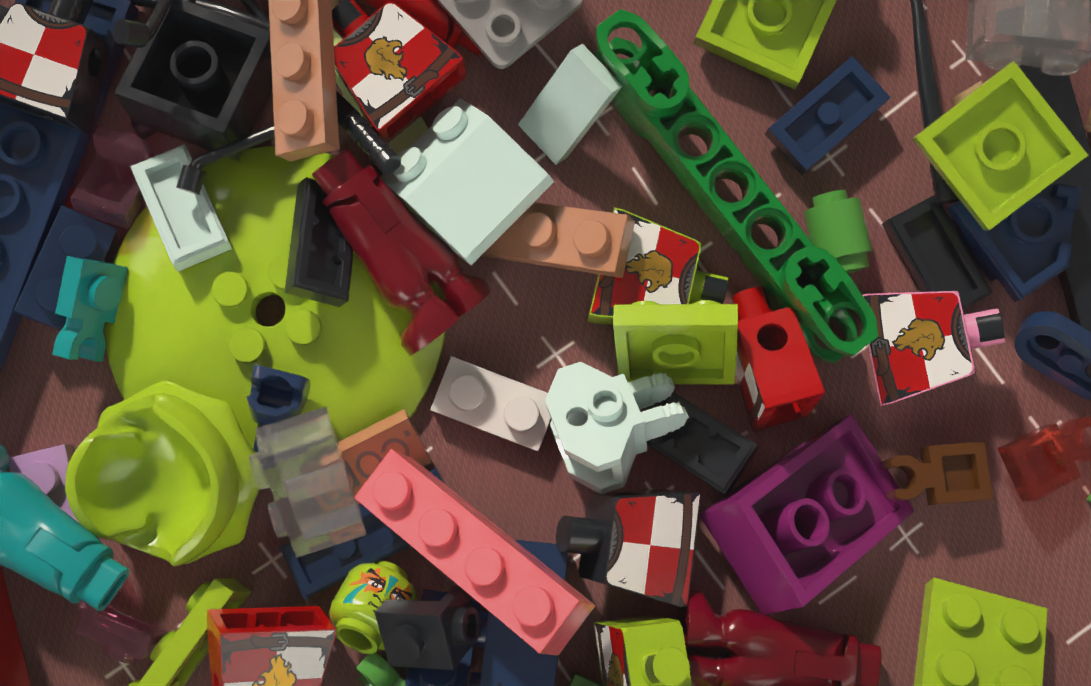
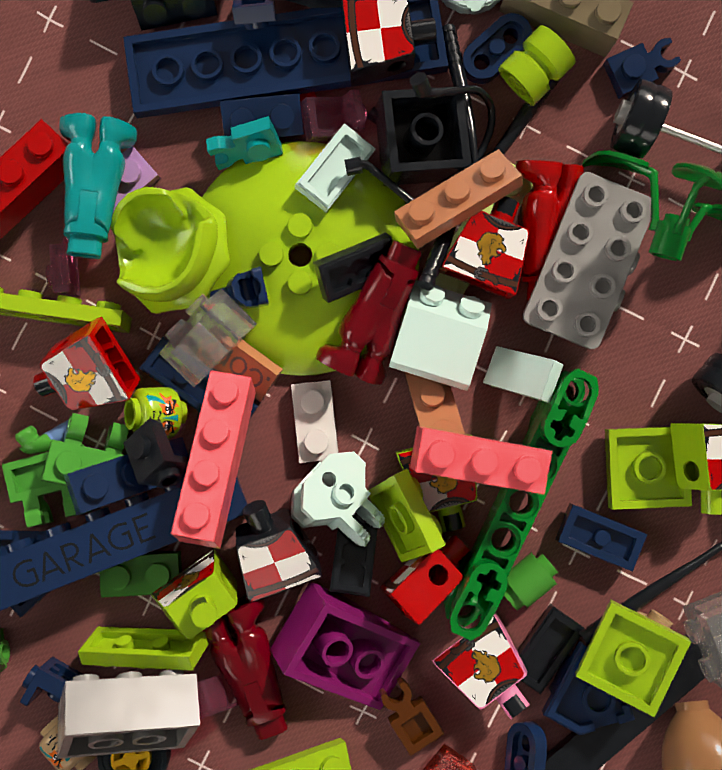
camera: 70 degrees right, 5 degrees up
none -> coral brick [410,426,552,495]

